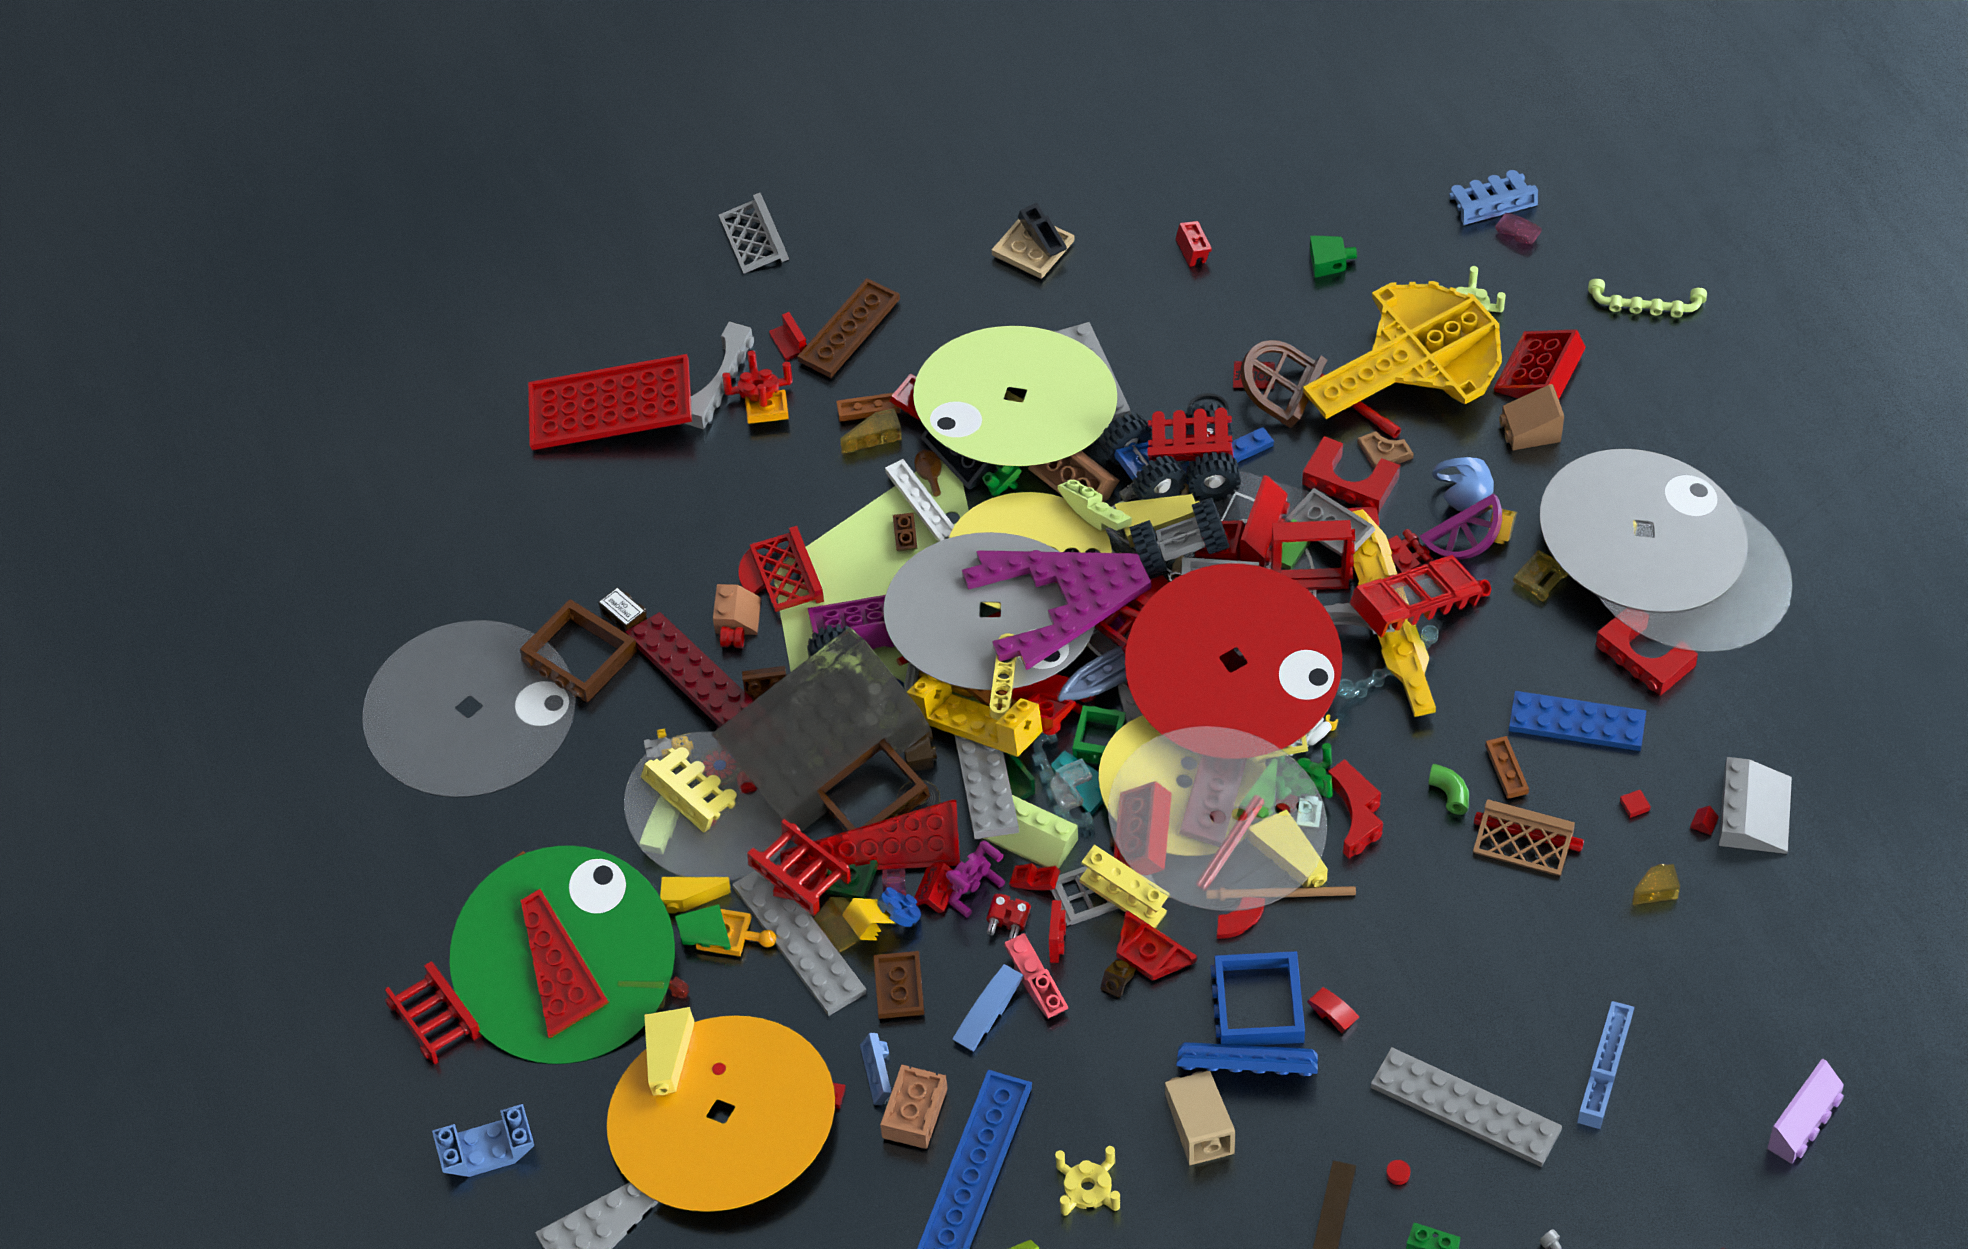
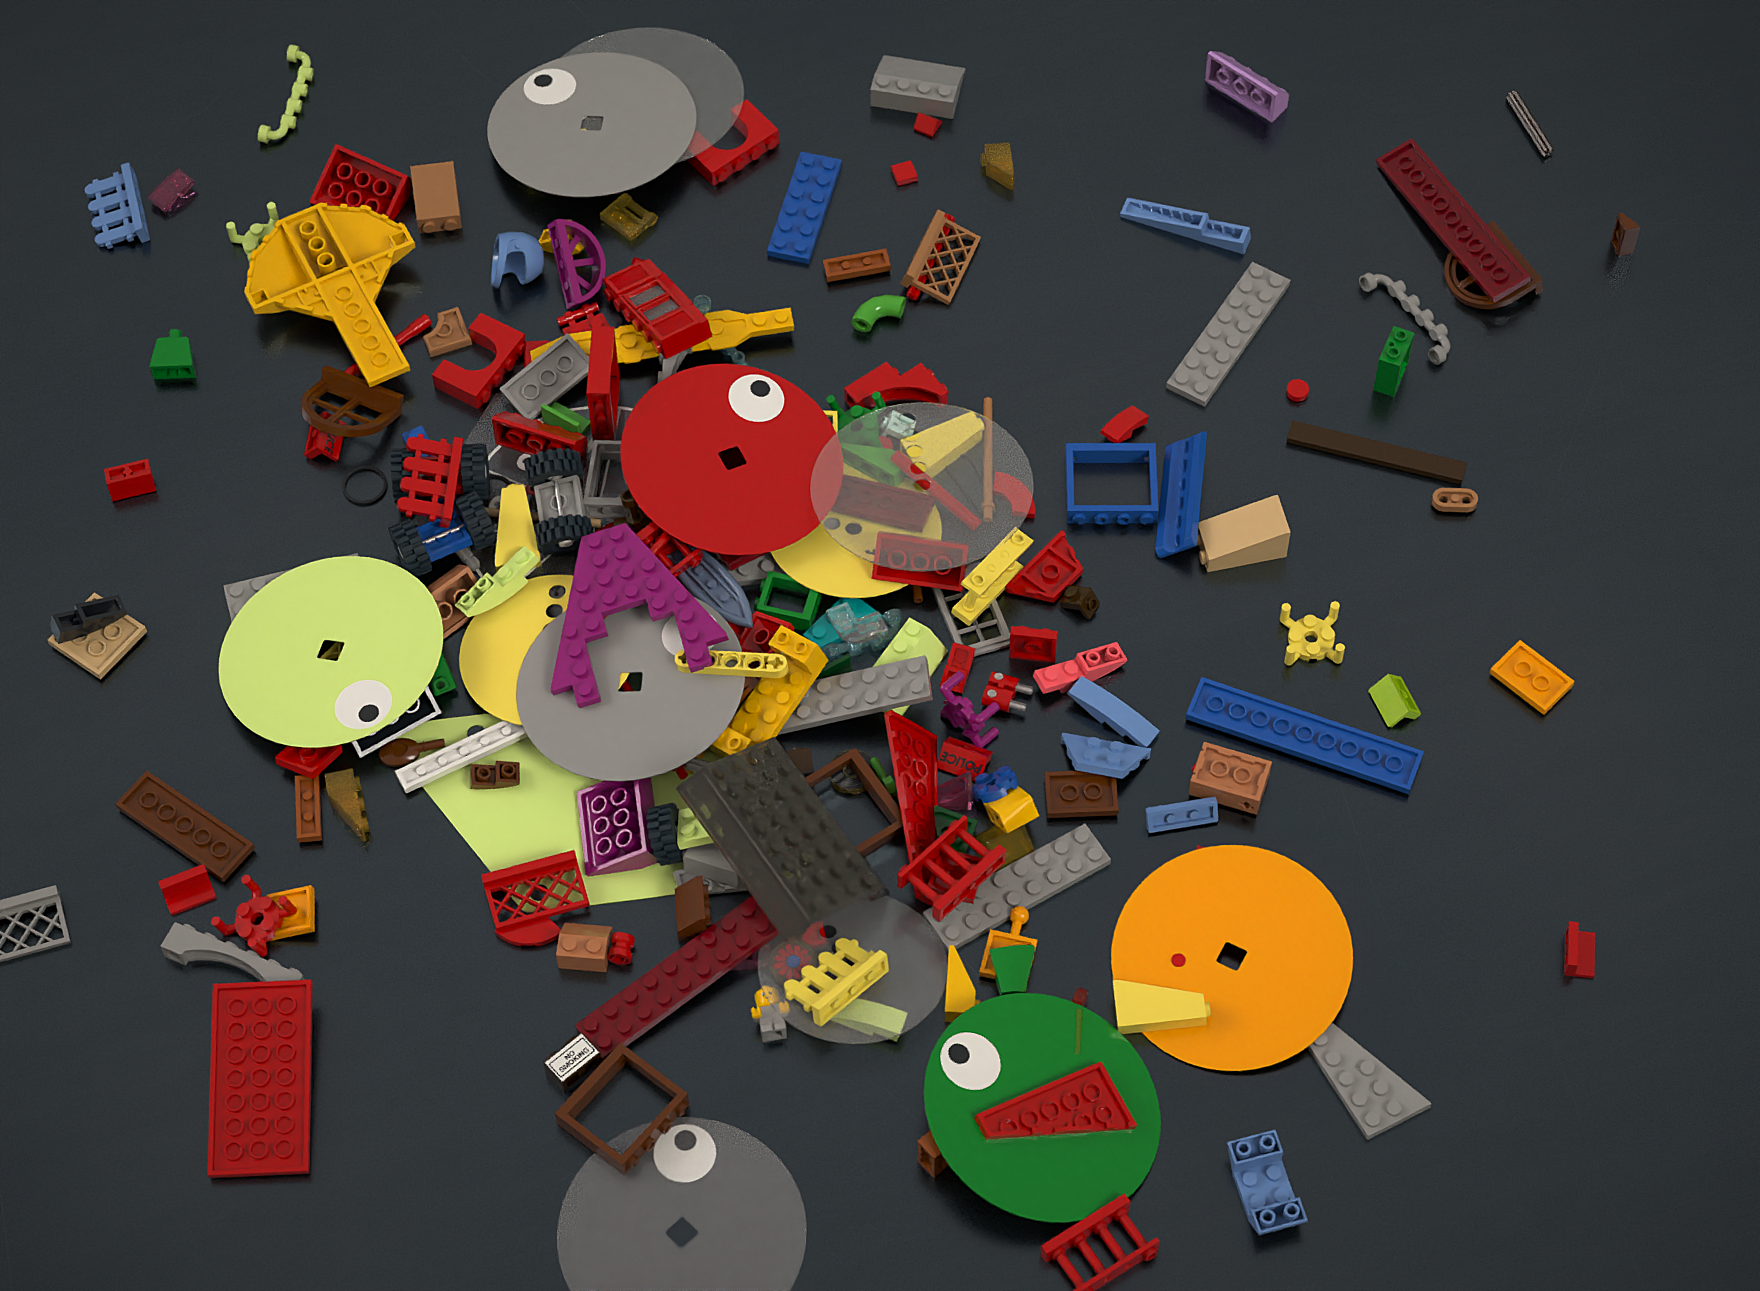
camera: 90 degrees left, 5 degrees up
none -> medium blue wing [1061,732,1151,779]

